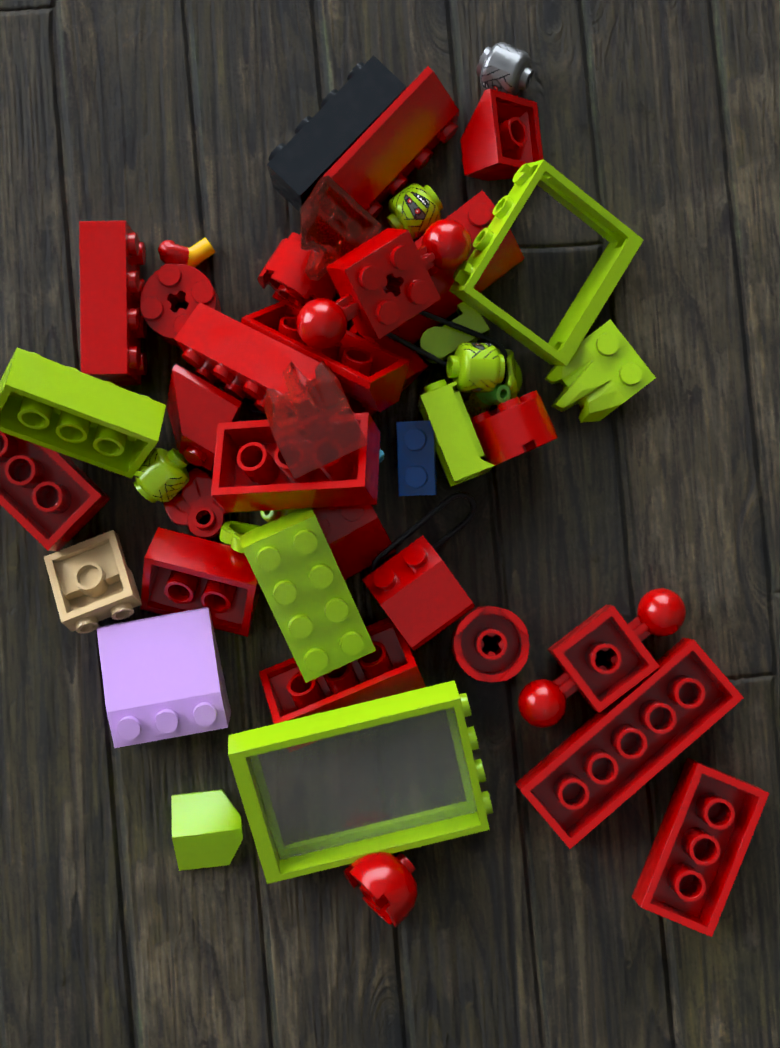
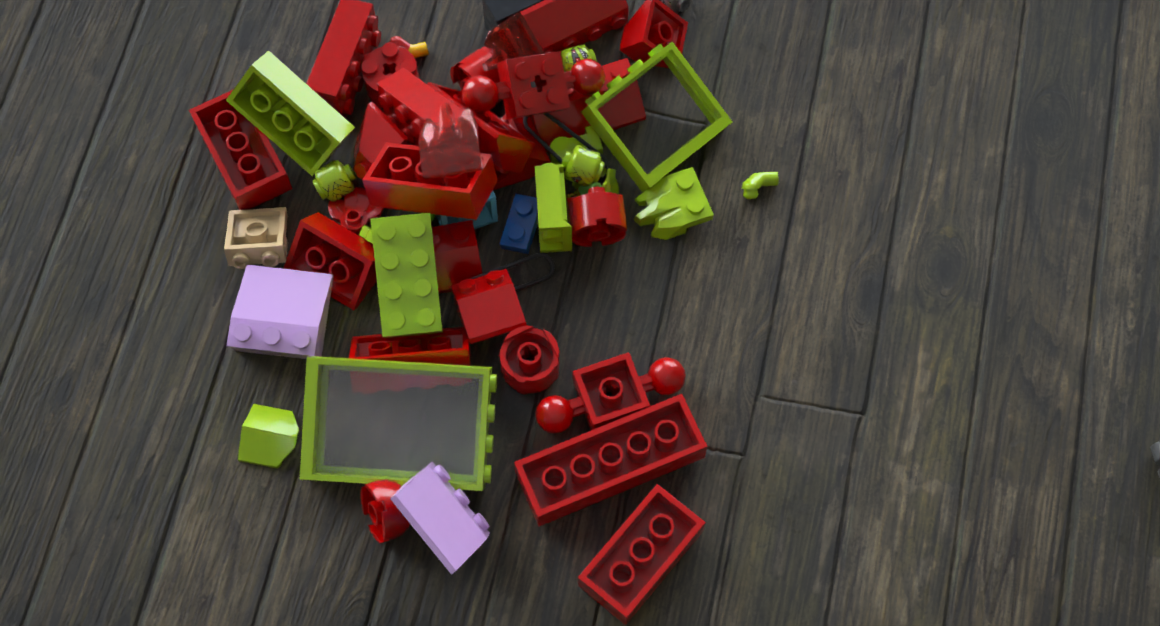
camera: 25 degrees right, 20 degrees down
none -> lavender slope [390,462,490,575]
none -> lime arm [741,172,779,199]

